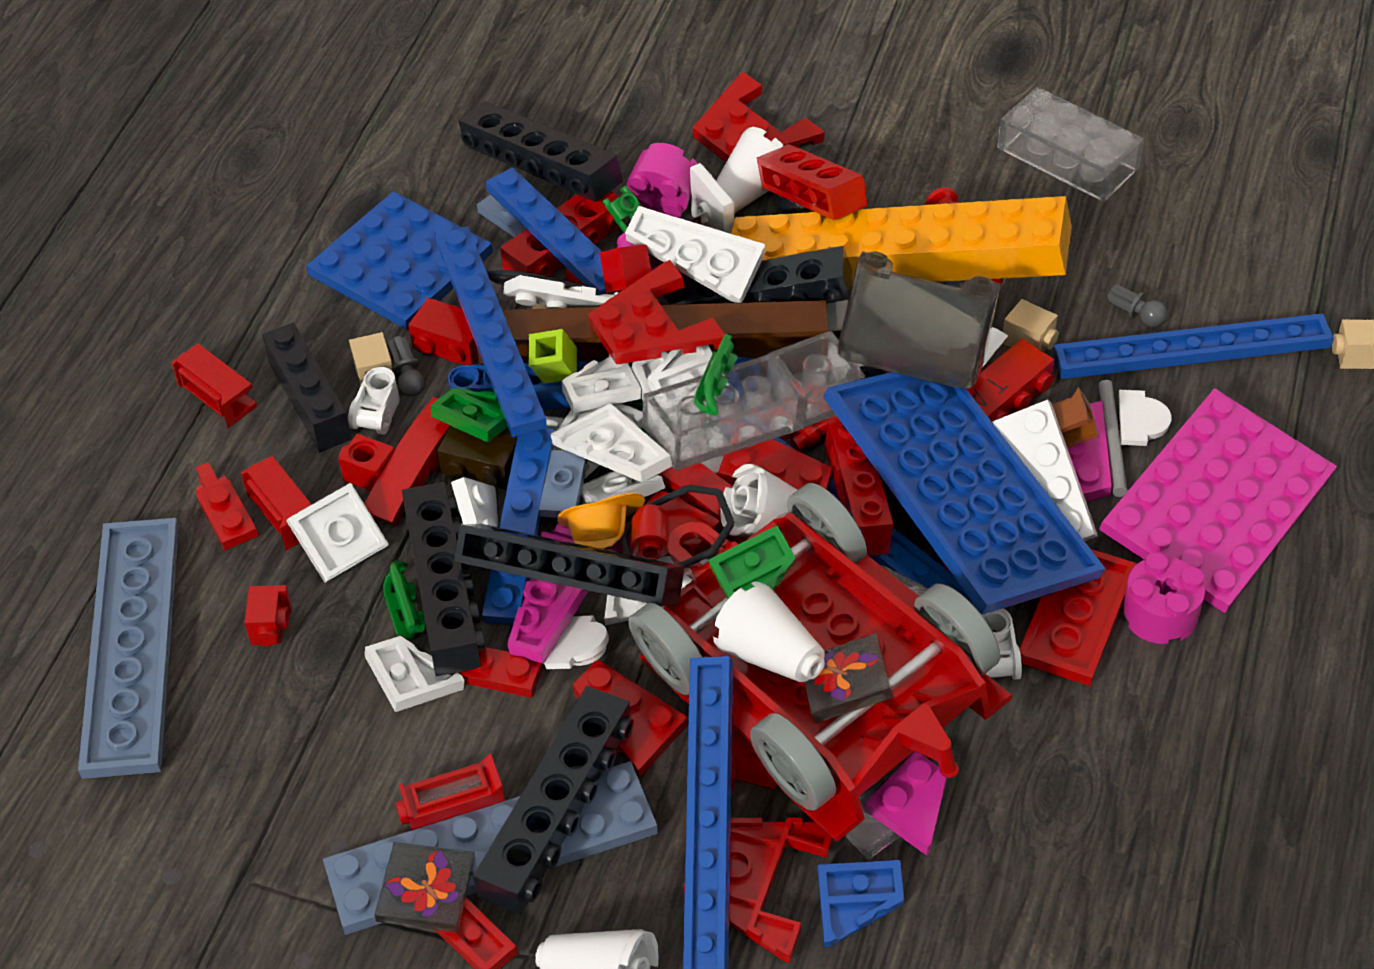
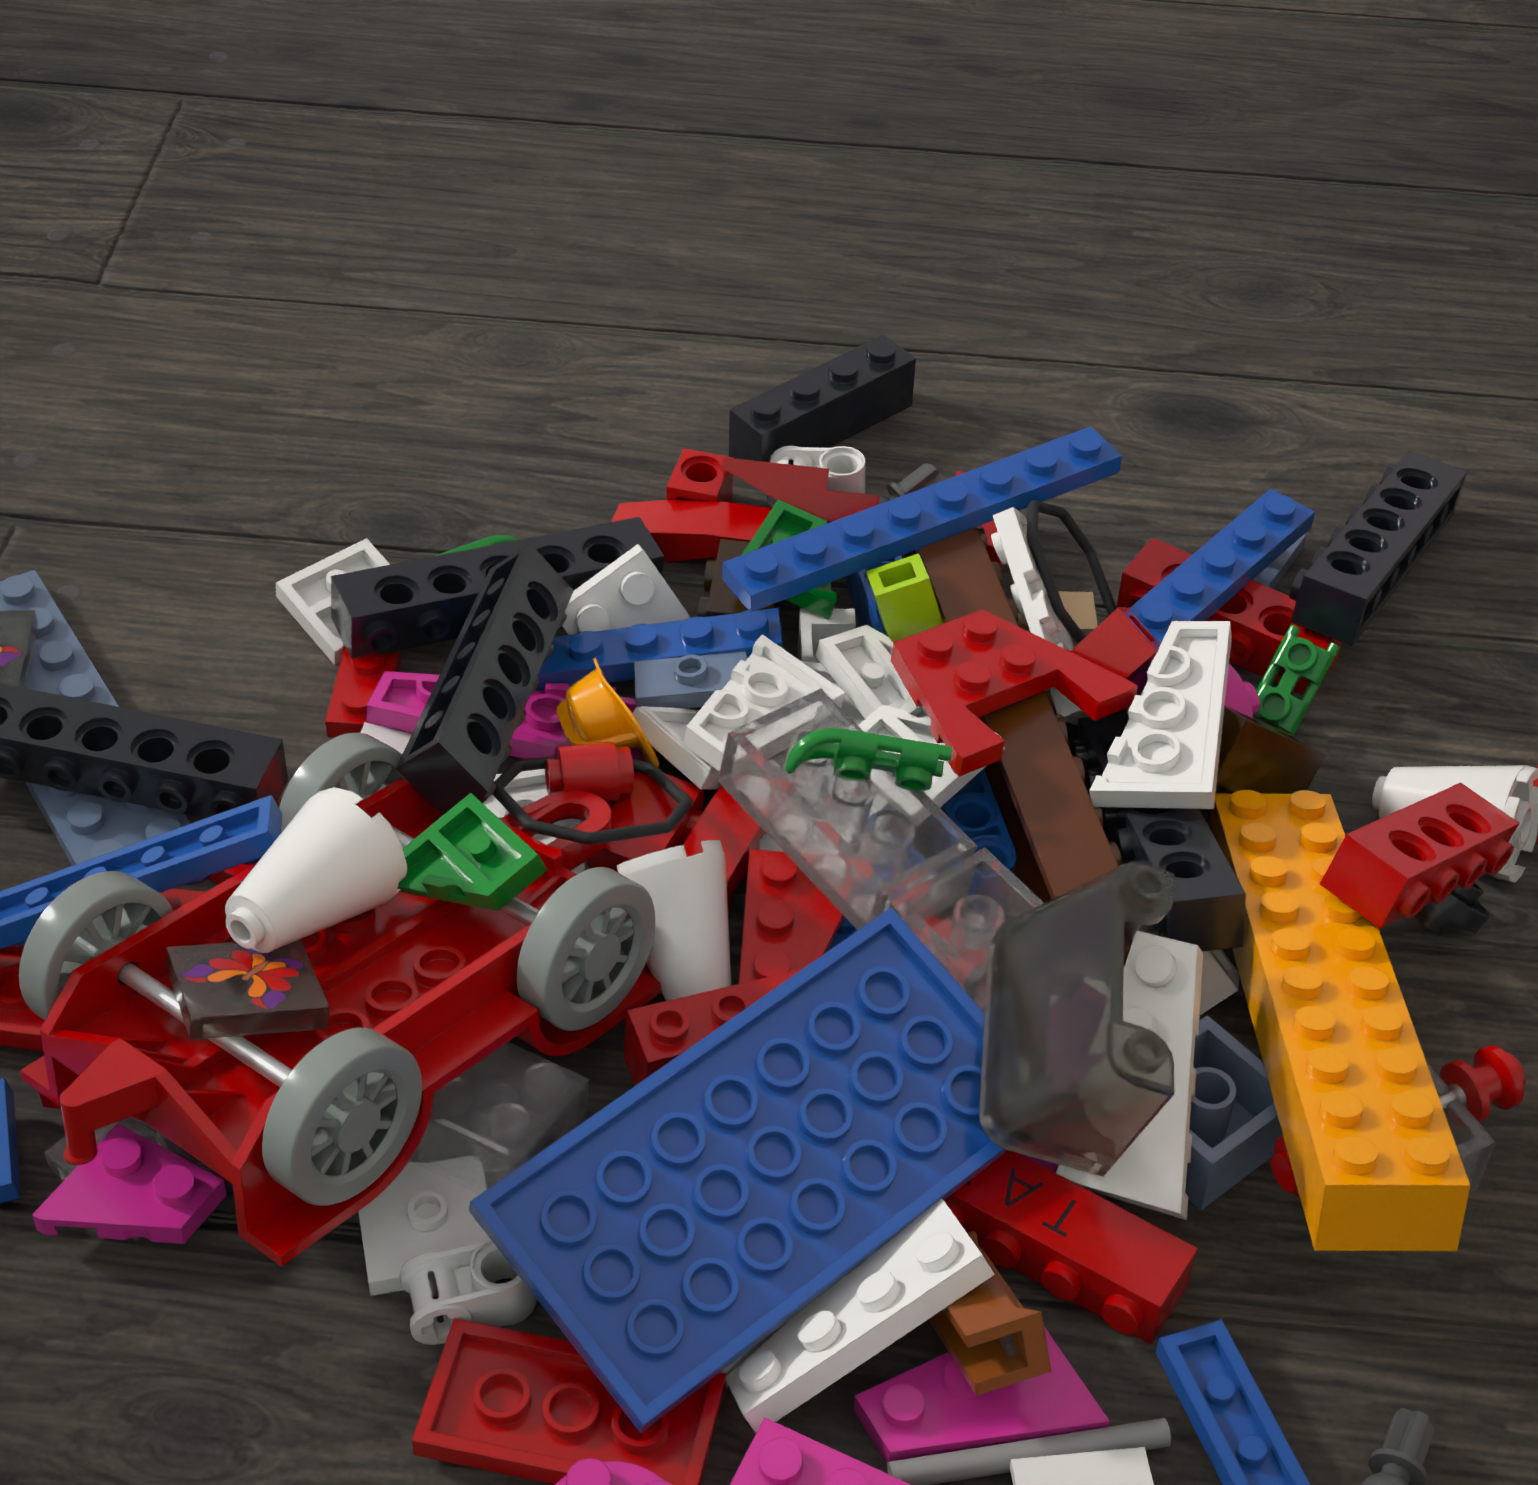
camera: 75 degrees right, 5 degrees down
sand blue plate [78,518,179,779] -> none
red window [171,344,257,429] -> none
red hinge [195,462,258,550] -> none
red window [241,456,312,551] -> none
red brick [244,585,293,646] -> none
white plate [287,483,389,583] -> none
blue plate [306,191,493,330] -> none
tan brick [349,332,393,387] -> none
red window [395,753,505,831] -> none
dark pink brick [627,143,698,218] -> none
white plate [690,163,734,234] -> none
tan brick [1003,299,1059,352] -> none
none -> red slope [722,457,880,522]

